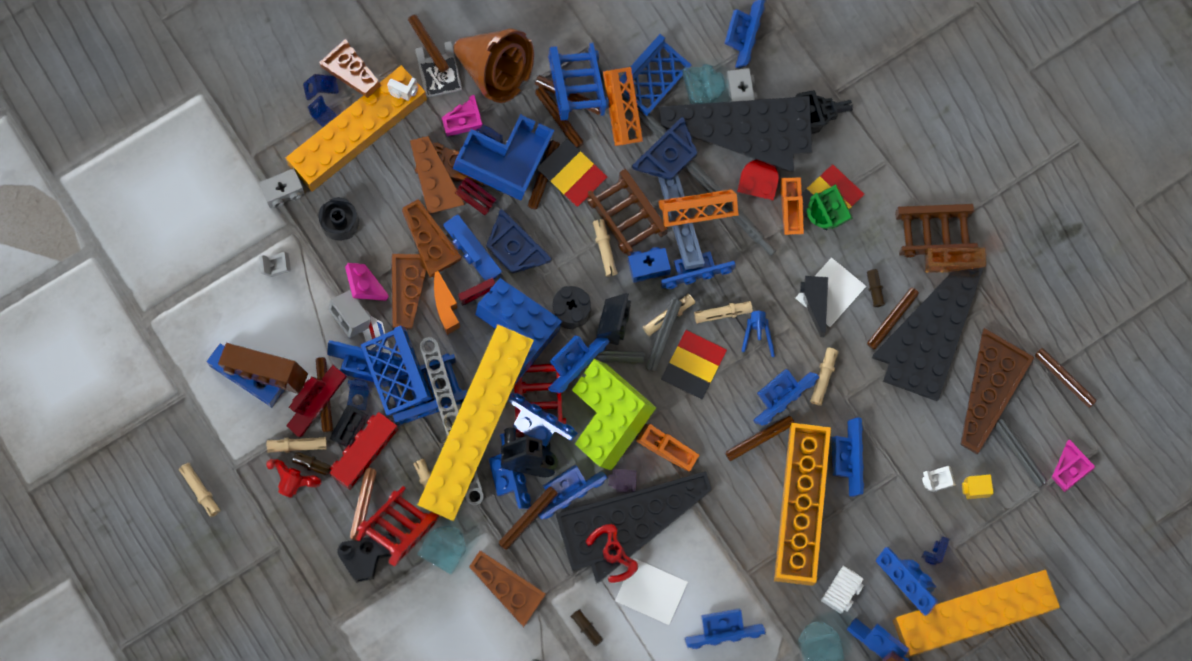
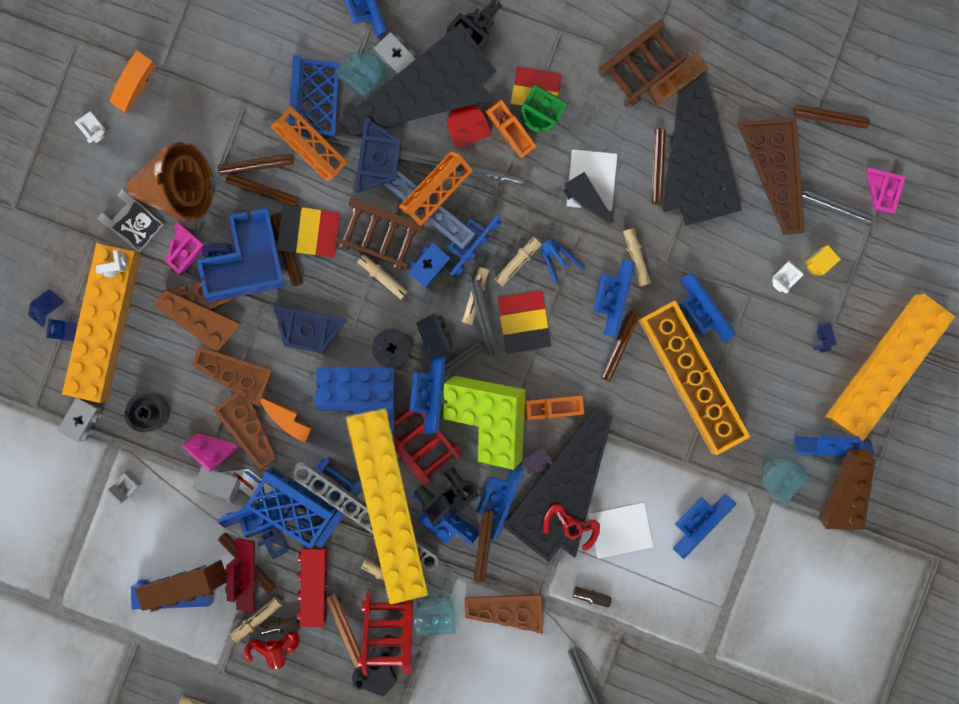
camera: 30 degrees left, 15 degrees up
wing [319,39,381,98] -> none
black slope [329,405,368,447] -> none
reddish brown axle [408,14,449,73] -> none
blue bracket [443,215,502,281] -> none
dark red tile [455,177,496,215] -> none
dark red tile [458,278,495,306] -> none
blue bracket [507,393,578,447] -> none
blue fence [548,43,609,120] -> none
white brick [821,566,864,614] -> none
dark brown axle [867,269,885,308] -> none
blue bracket [876,547,938,615] -> none

